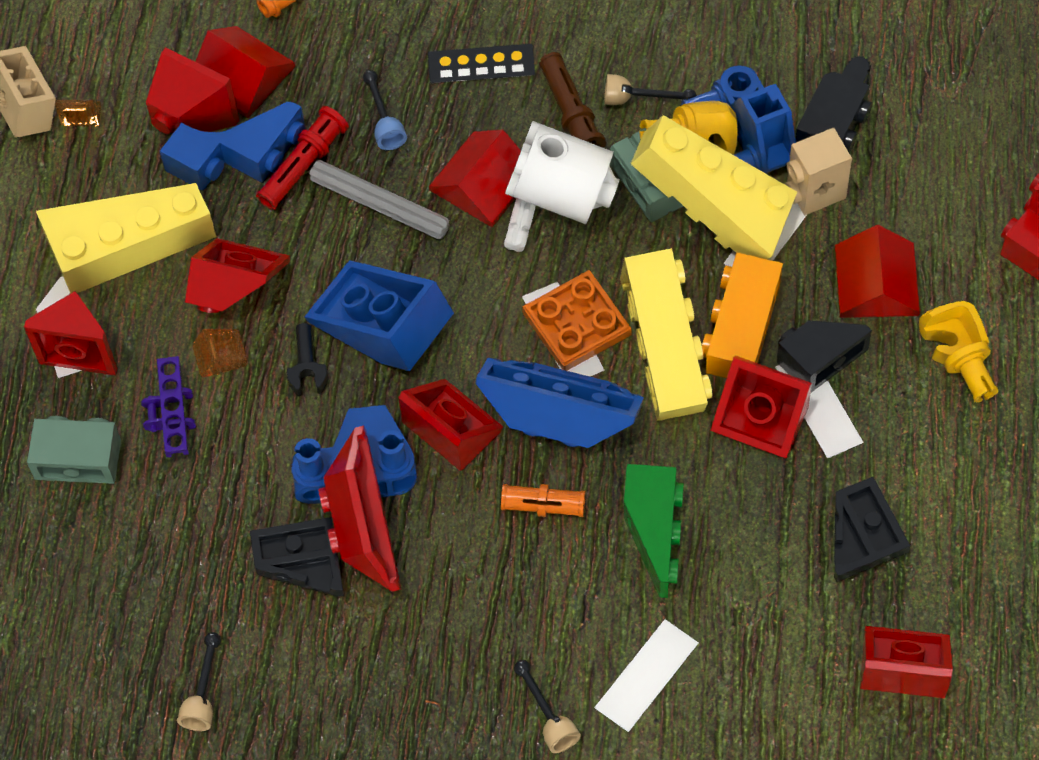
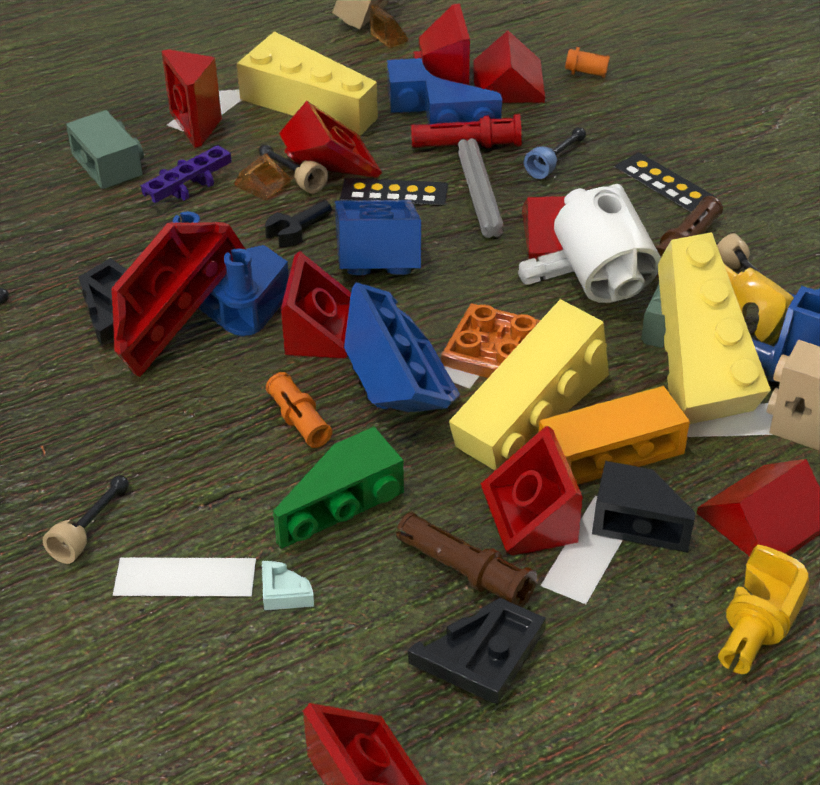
camera: 50 degrees right, 20 degrees down
none -> tan hinge [259,144,328,194]
none -> light aqua tile [262,561,314,611]
none -> black sticker [340,177,448,205]
none -> reddish brown pin [396,512,537,607]

